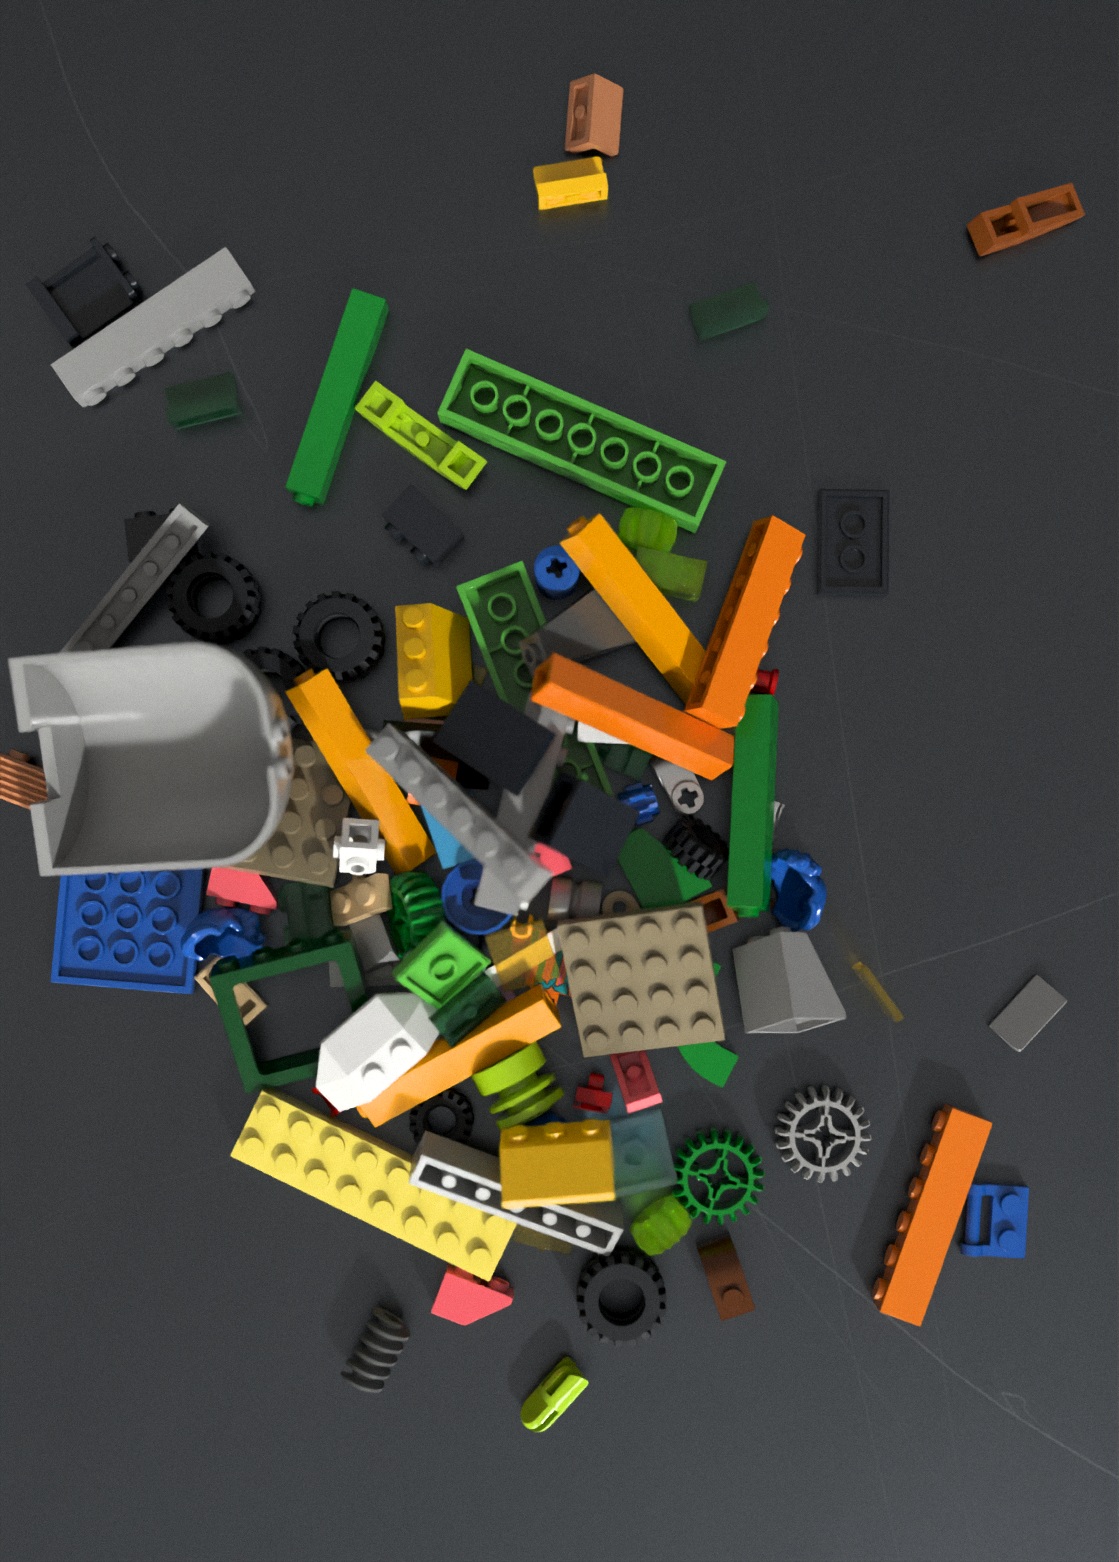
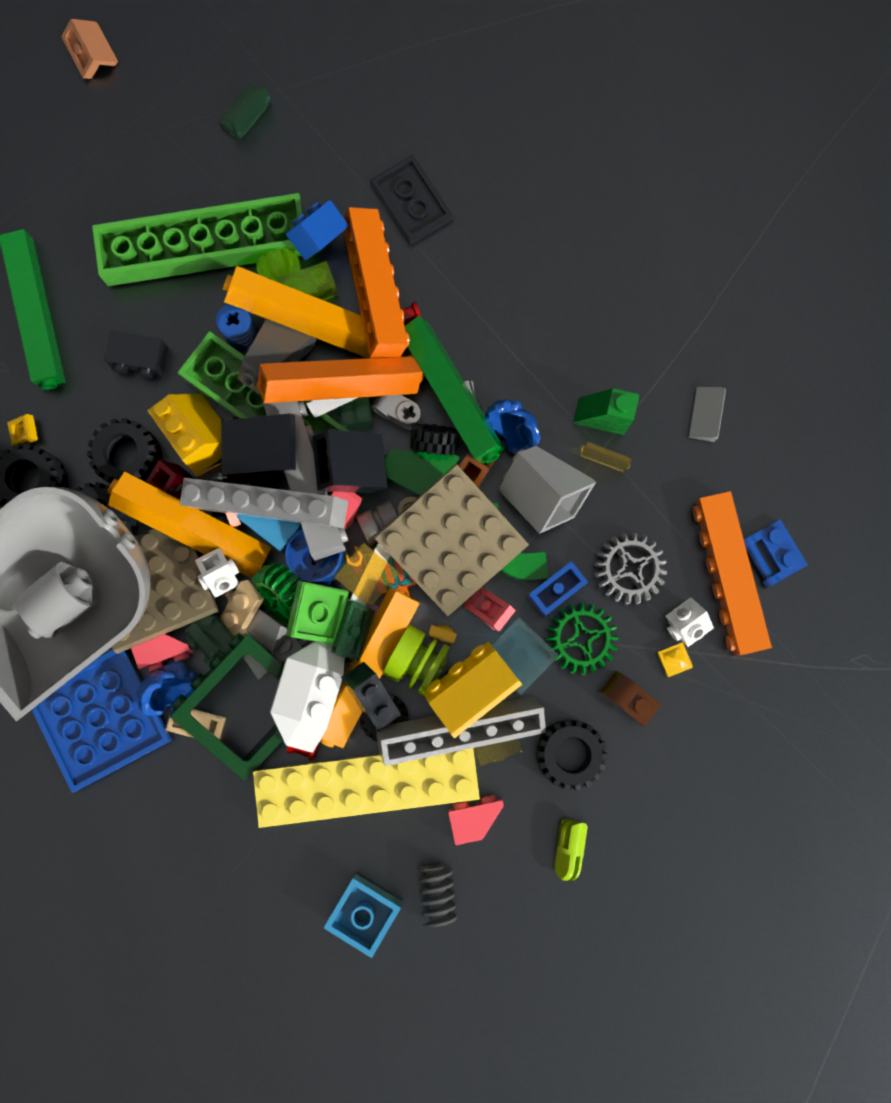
camera: 35 degrees left, 5 degrees down
lime slope [355,380,487,490] -> none
yellow panel [533,157,608,210] -> none
red tile [572,1073,613,1114] -> none
blue gear [617,782,660,826] -> none
clear neon green gear [630,1196,692,1256] -> none
none -> yellow tile [7,414,38,447]
none -> light grey cylinder [11,561,98,639]
none -> dark red brick [146,460,194,500]
none -> blue brick [286,200,349,261]
none -> dark azure brick [324,873,402,958]
none -> black brick [341,662,401,731]
none -> yellow tile [428,625,457,645]
none -> blue brick [527,561,588,617]
none -> green slope [573,388,640,435]
none -> yellow tile [656,642,693,677]
none -> white brick [665,597,714,647]

